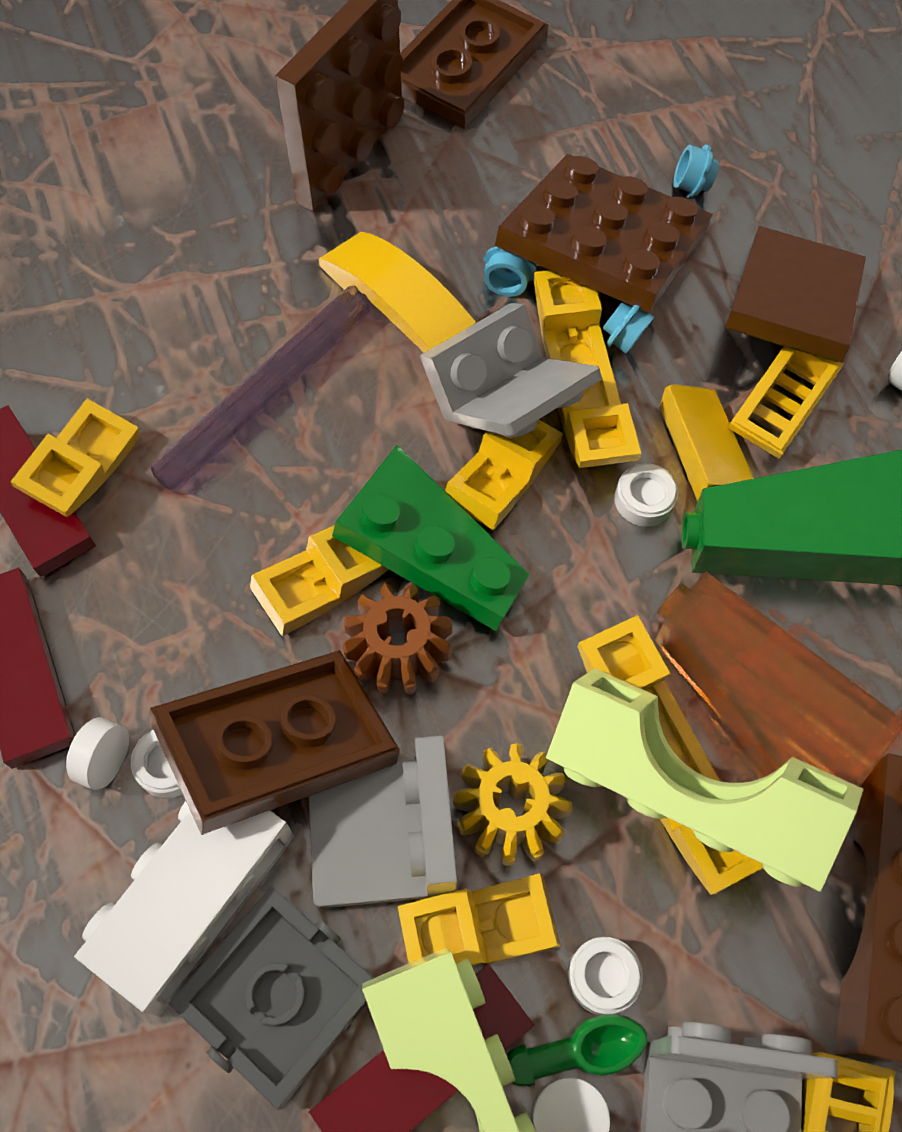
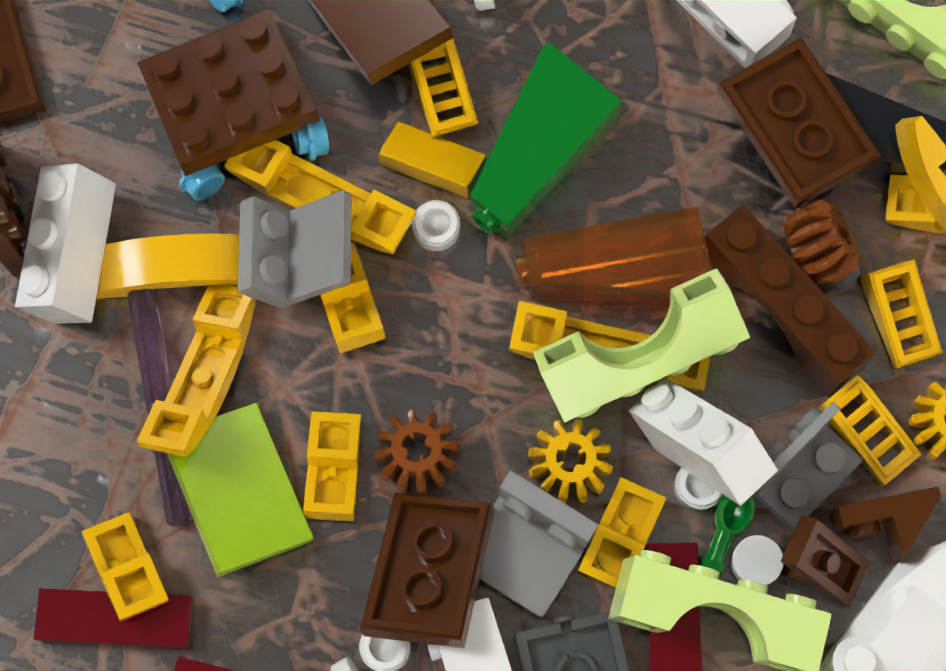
camera: 50 degrees left, 10 degrees up
green wing [332,445,530,631] -> none
none -> white brick [15,163,116,324]
none -> yellow slope [136,284,256,457]
none -> lime tile [167,403,314,578]
none -> white brick [628,377,778,506]

